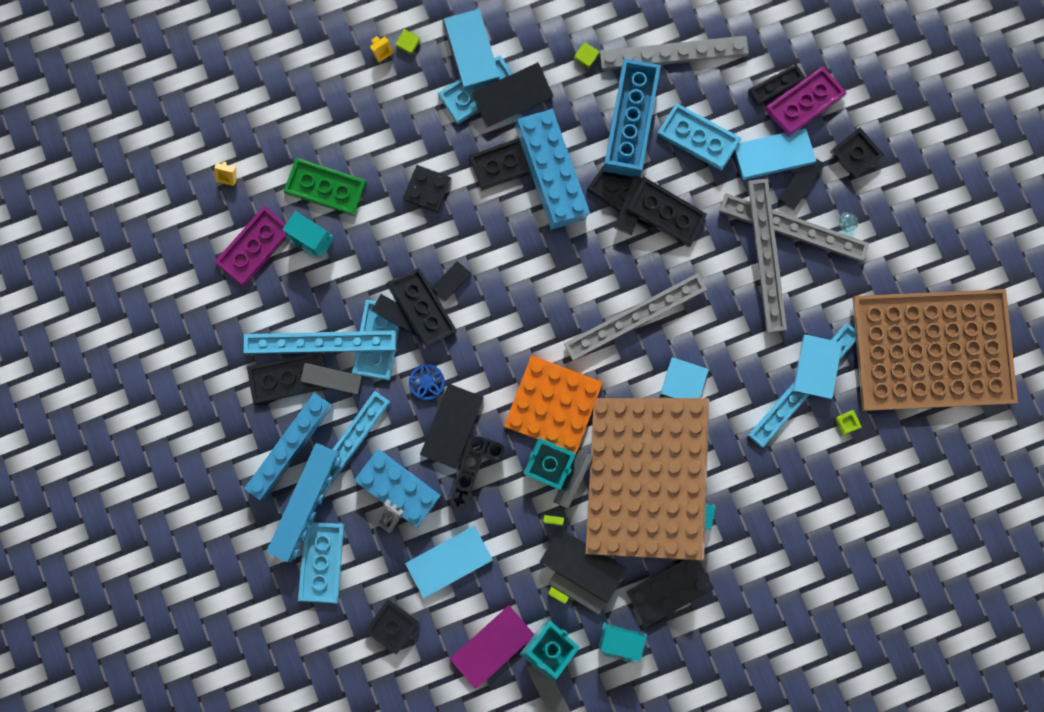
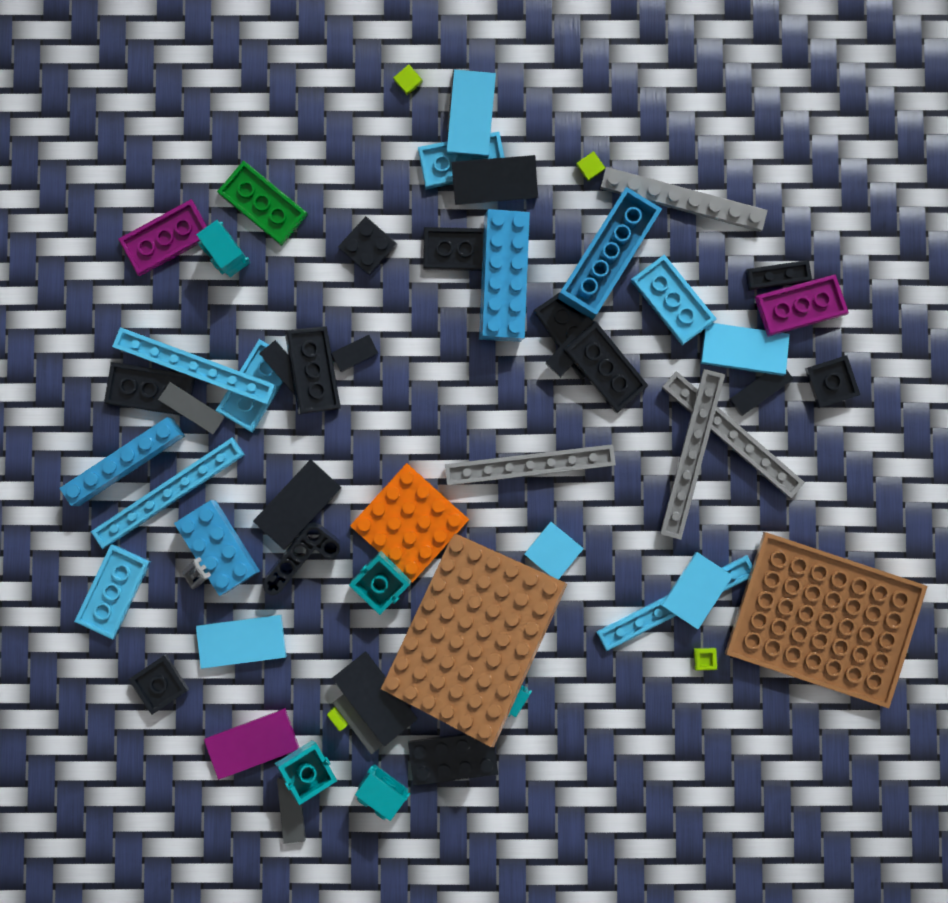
camera: 20 degrees right, 5 degrees up
yellow tile [214,162,236,186] -> none
dark azure brick [266,443,341,562] -> none
yellow tile [370,37,394,62] -> none
blue wheel [409,364,445,400] -> none
lime tile [543,515,564,526] -> none
dark grey tile [553,450,593,509] -> none
clear light blue plate [839,212,859,232] -> none

